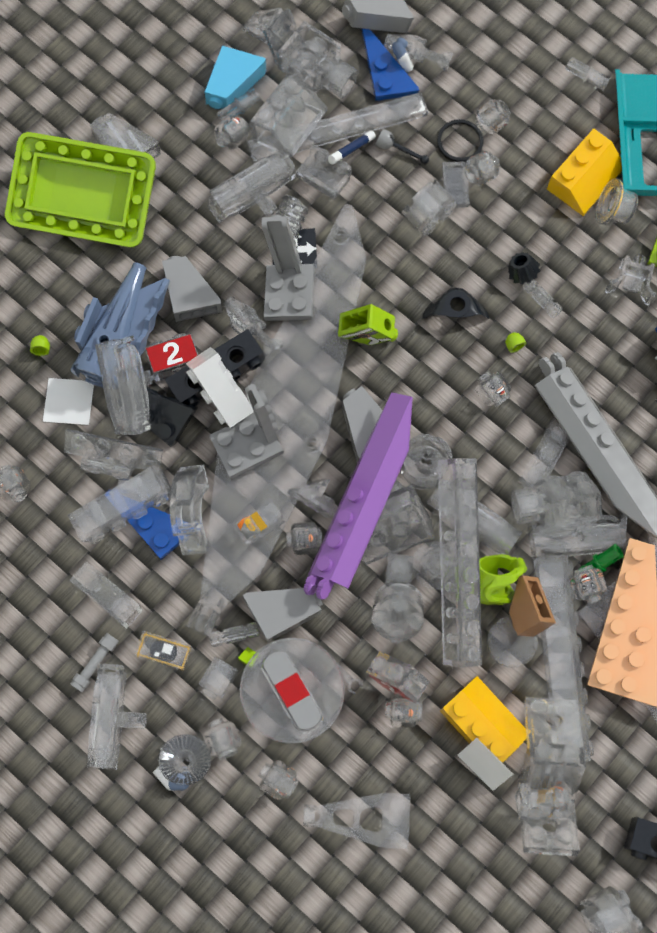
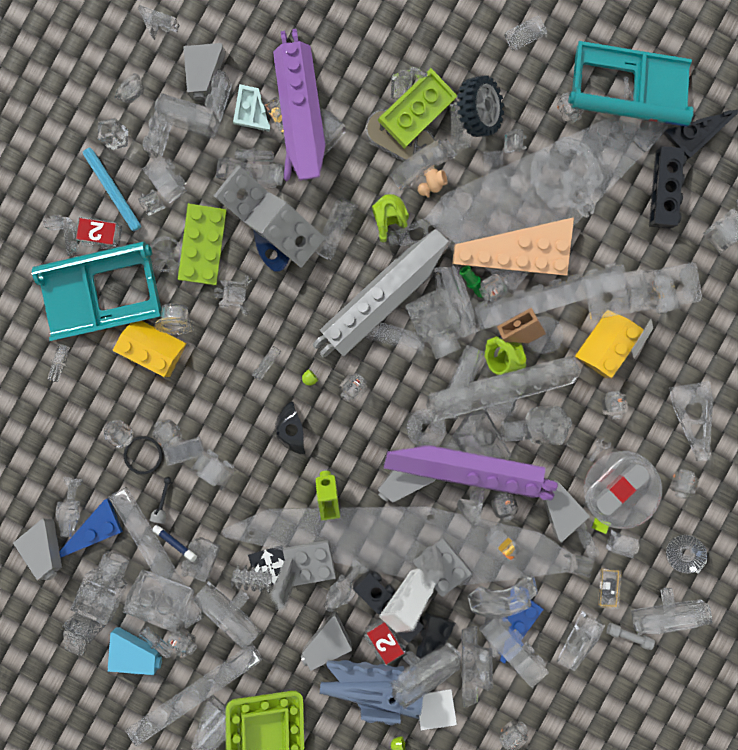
camera: 100 degrees left, 15 degrees up
clear head [203,718,242,760] -> none
clear brick [366,651,430,703] -> none
arm [392,38,413,73] -> none
black piece [508,252,541,285] -> none
none -> clear tile [125,643,263,747]

